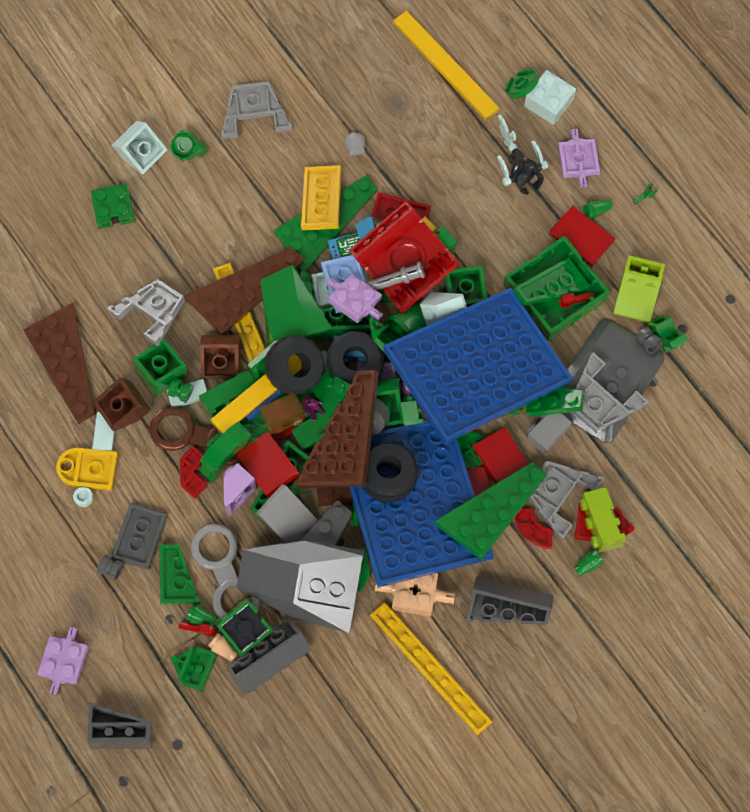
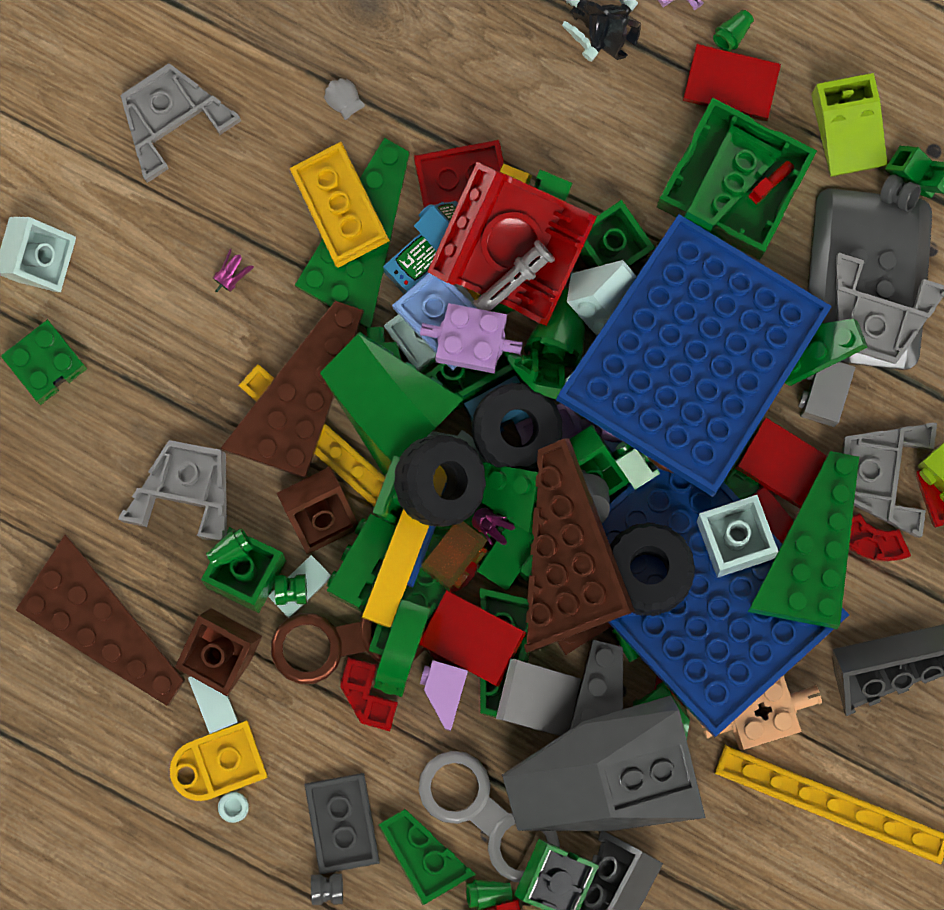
camera: 30 degrees left, 10 degrees up
green hair [170,130,208,162] -> none
none -> green cone [206,528,254,568]
none -> flat silver piece [213,249,254,292]
none -> light aqua brick [697,495,778,578]

